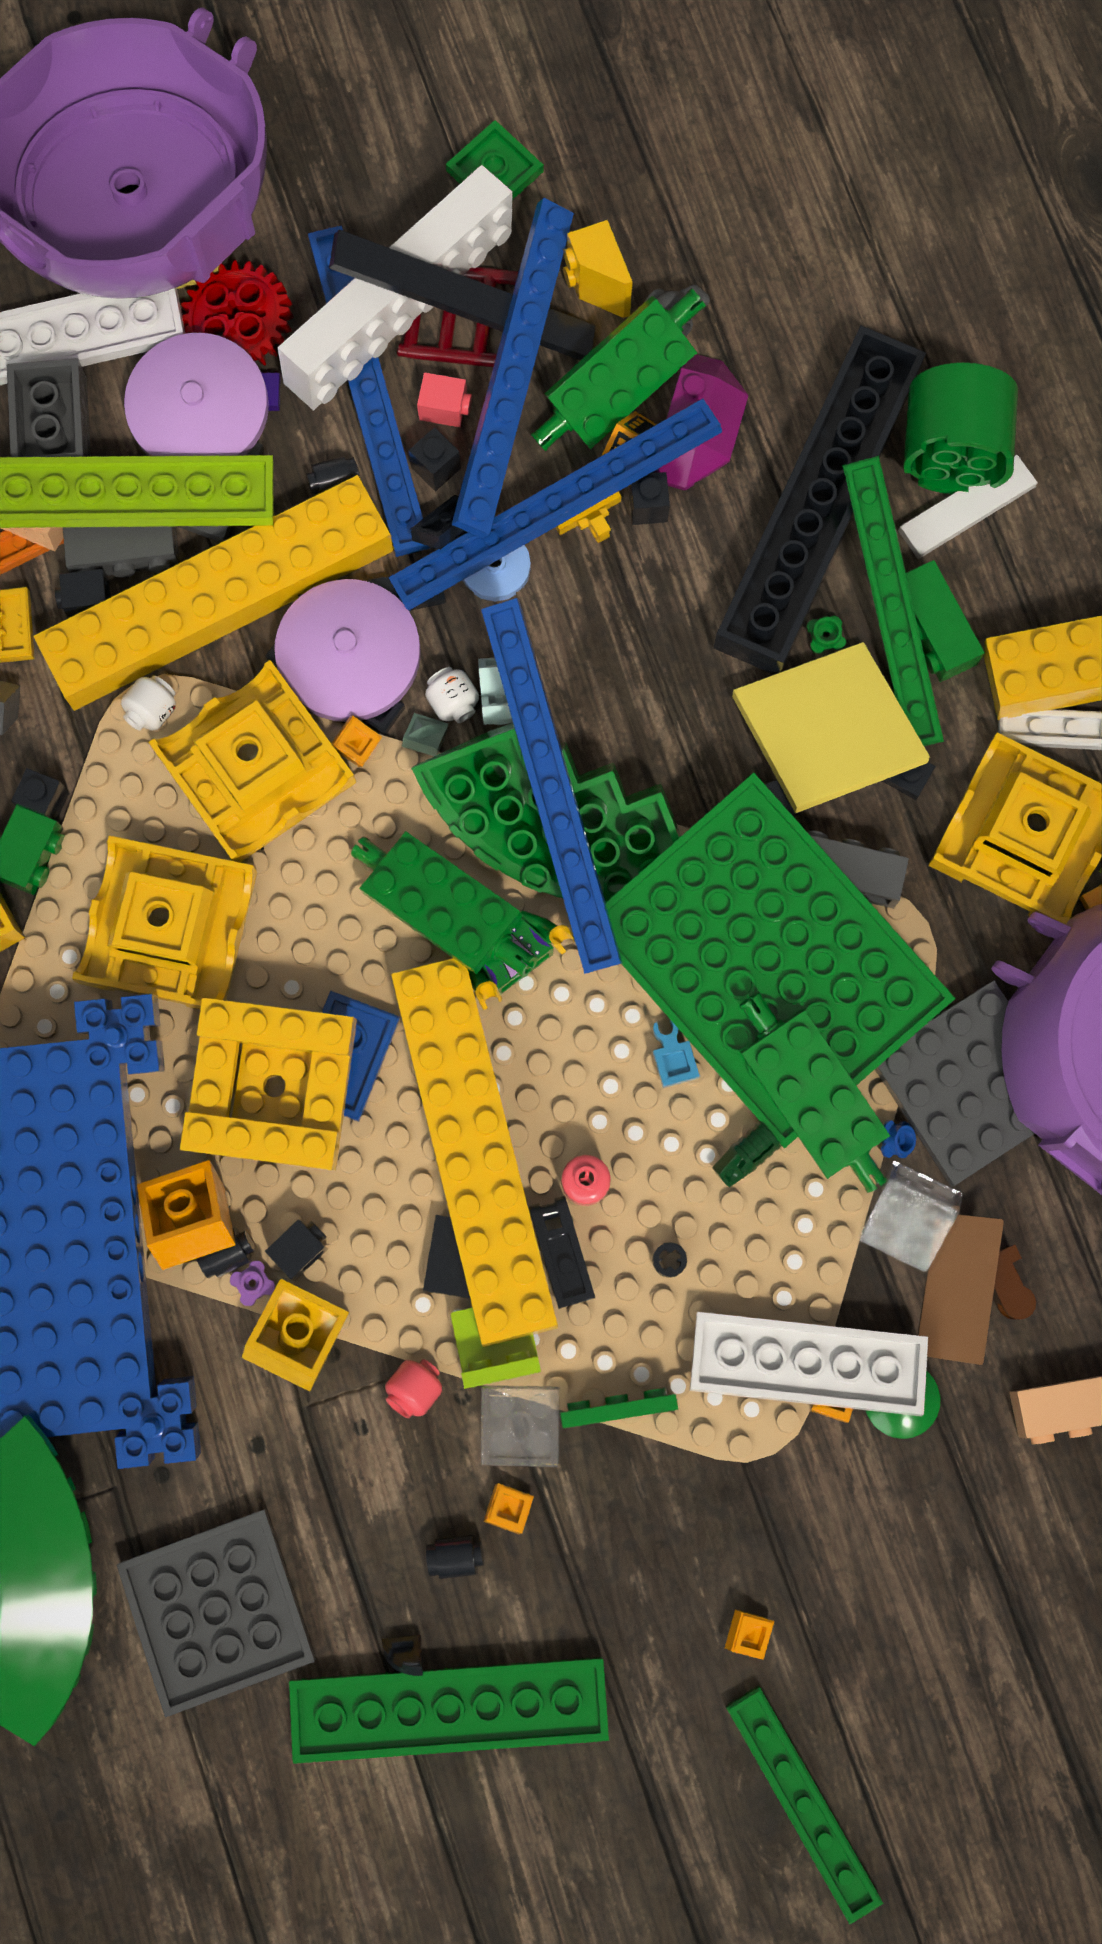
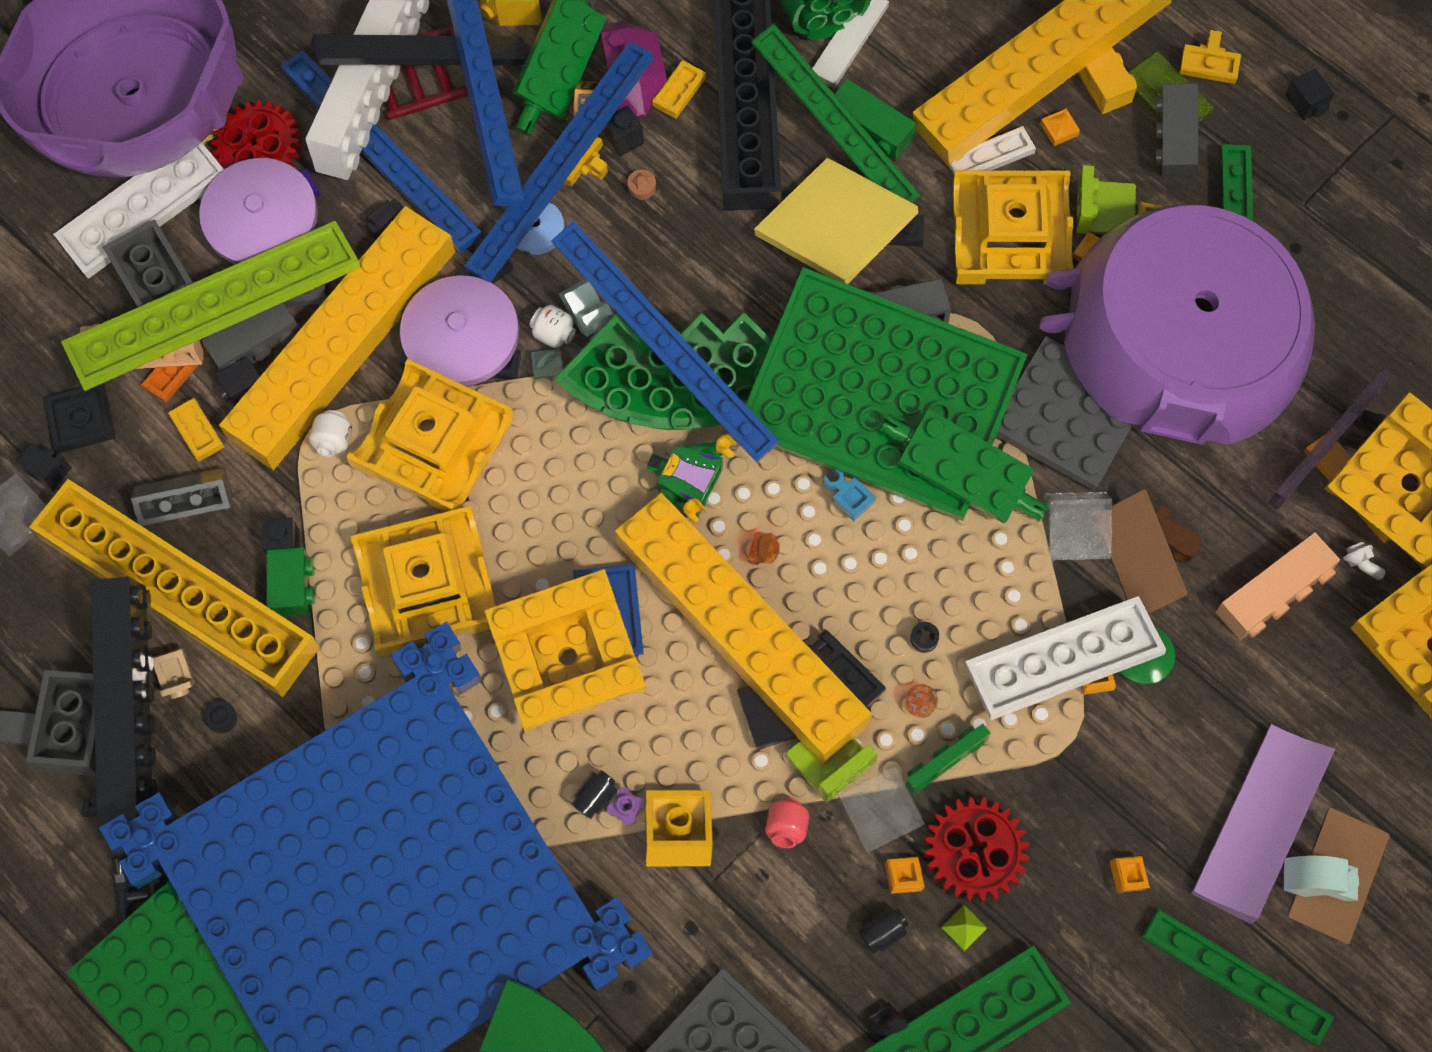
camera: 25 degrees left, 10 degrees down
light orange brick [137,1160,236,1270] -> none
black brick [265,1219,328,1281] -> none
light orange tile [331,716,382,767] -> none
green plate [351,831,537,978] -> none
black brick [409,427,461,492] -> none
black plate [410,495,465,550] -> none
coral brick [417,373,472,428] -> none
coral head [561,1155,611,1206] -> none
dark green hinge [712,1122,781,1187] -> none
green plate [807,616,846,654] -> none
blue plate [881,1120,916,1158] -> none
none -> nougat tile [627,170,656,200]
none -> yellow plate [652,60,706,119]
none -> clear orange plate [747,532,780,565]
none -> clear orange tile [905,684,938,718]
none -> red gear [923,797,1030,904]
none -> lime slope [941,905,987,952]
none -> lavender arch [1191,724,1335,924]
none -> light aqua brick [1284,856,1359,901]
none -> medium nougat sticker [1288,808,1390,944]

